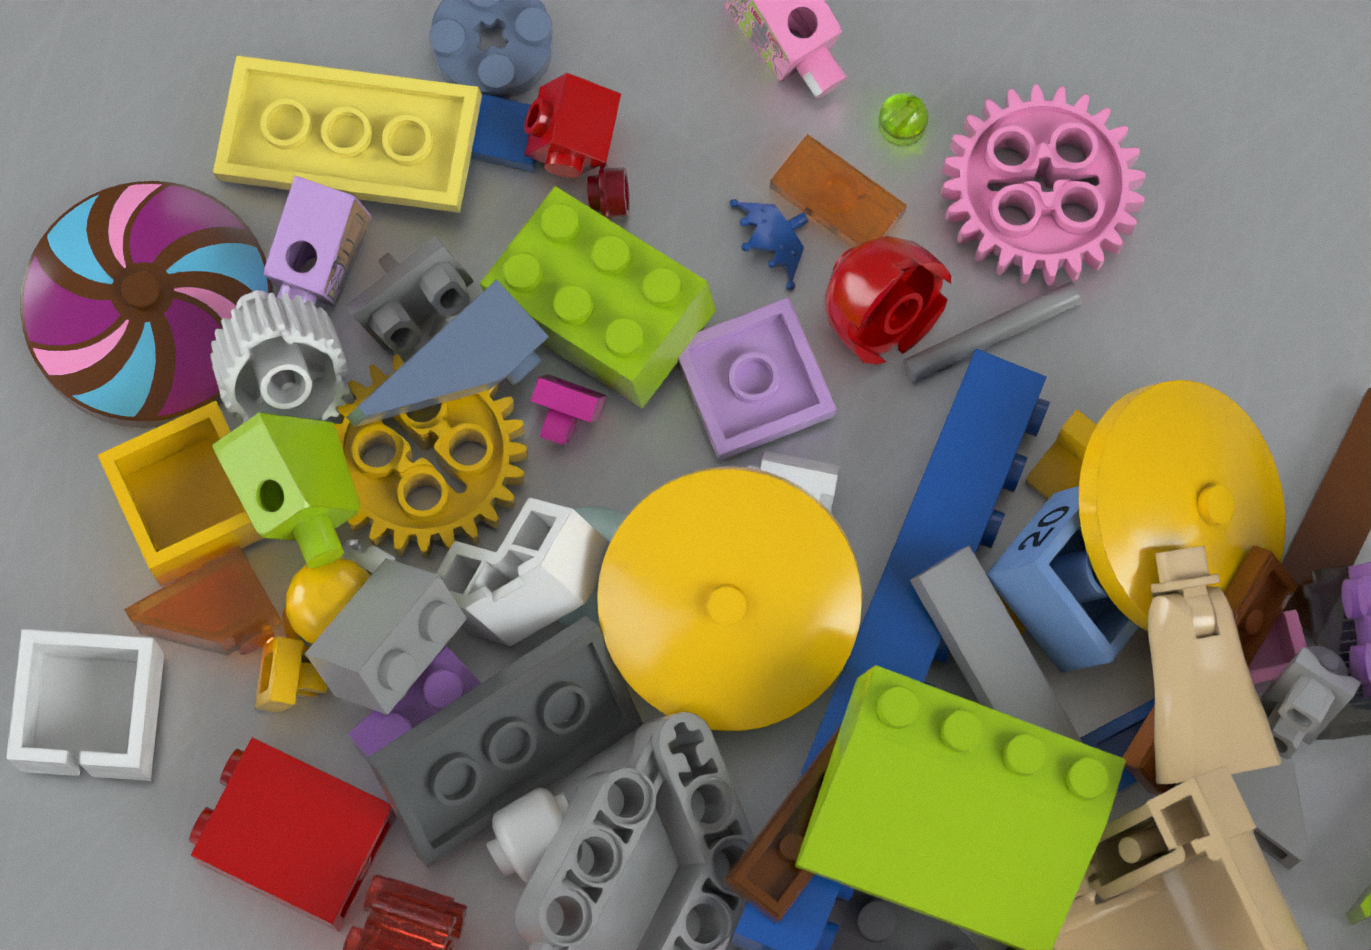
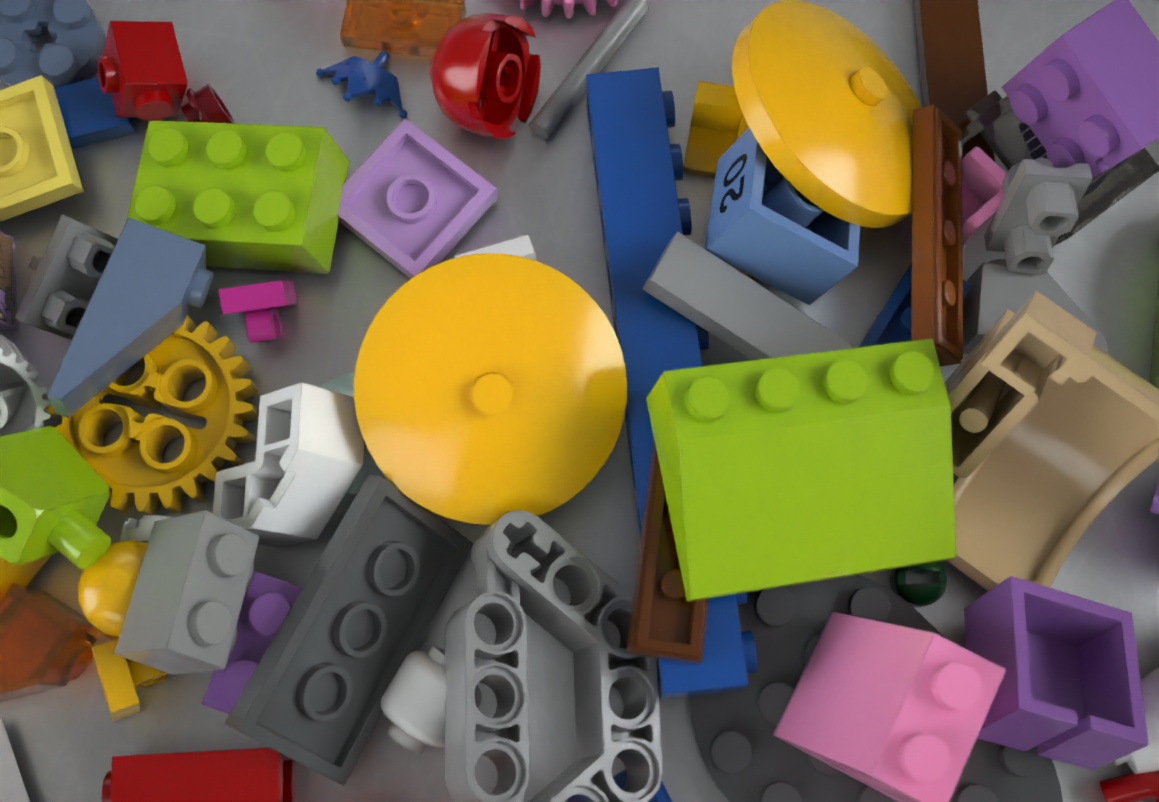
camera: 25 degrees left, 0 degrees up
tan piece [1148,546,1281,784] -> none

